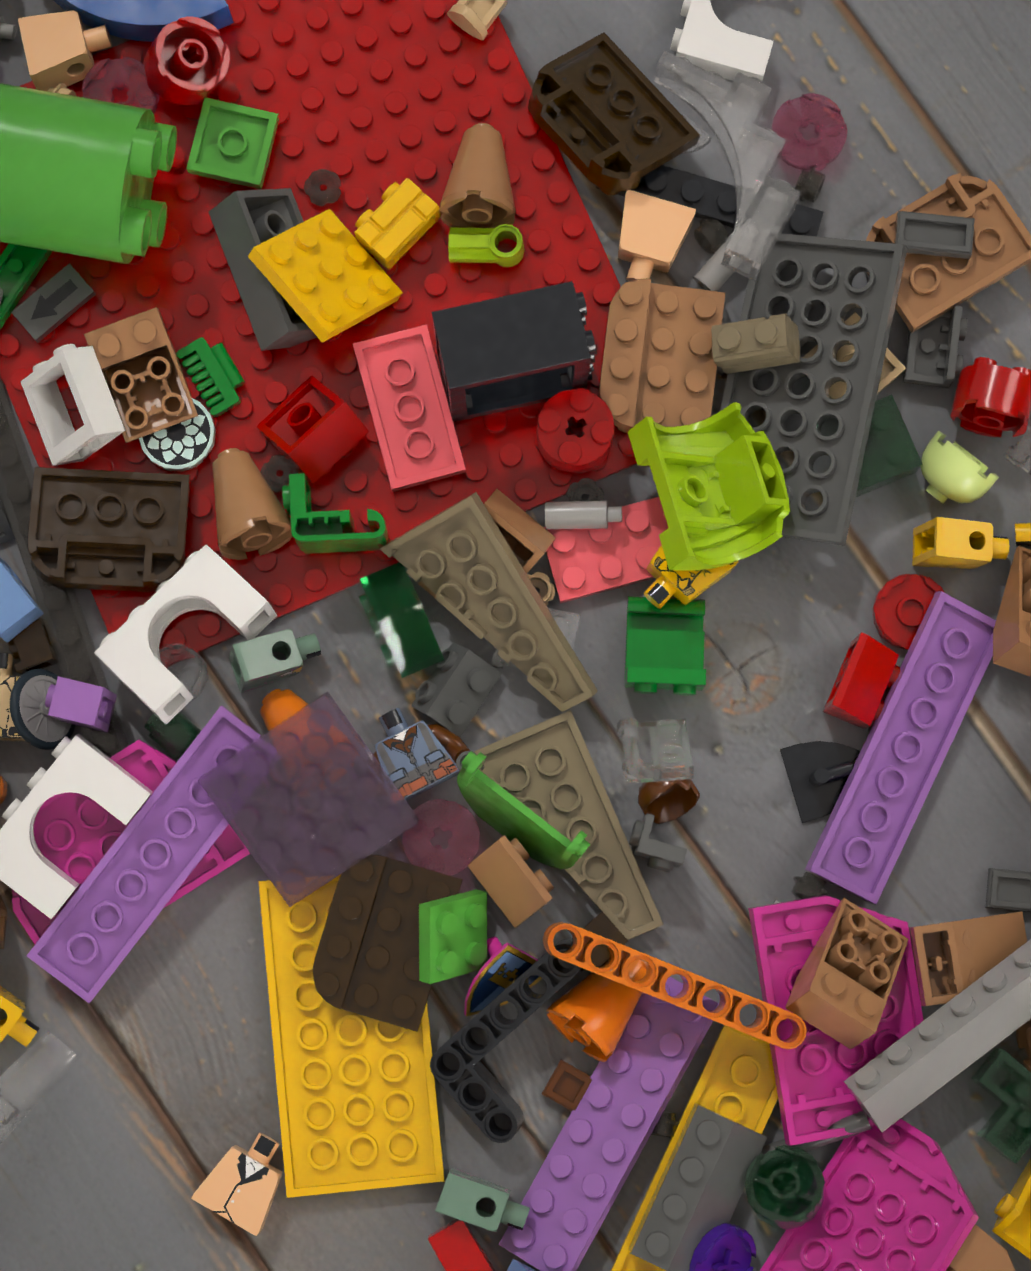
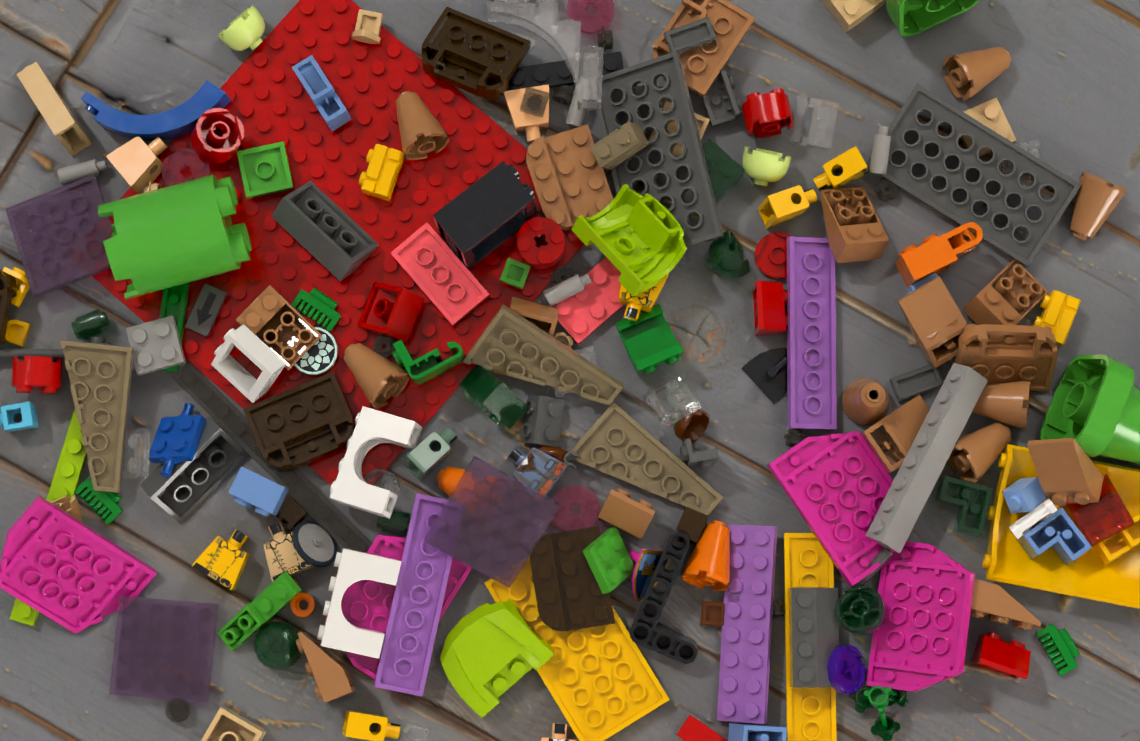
camera: 25 degrees left, 0 degrees up
medium lavender brick [45,676,117,732] -> none
yellow plate [248,209,403,343] -> none
clear smoke plate [304,169,341,206] -> none
sand green torso [435,1167,530,1232] -> none
lime piece [448,224,525,267] -> none
bright green piece [457,751,590,869] -> none
orange beam [543,922,807,1049] -> none
medium nougat slope [785,898,909,1049] -> none
none -> medium blue slope [292,55,352,132]
none -> lime piece [440,599,554,718]
none -> bright green plate [500,258,531,290]
none -> clear smoke plate [520,87,550,118]
none -> clear green cylinder [707,230,751,279]
none -> medium nougat cone [842,377,890,425]

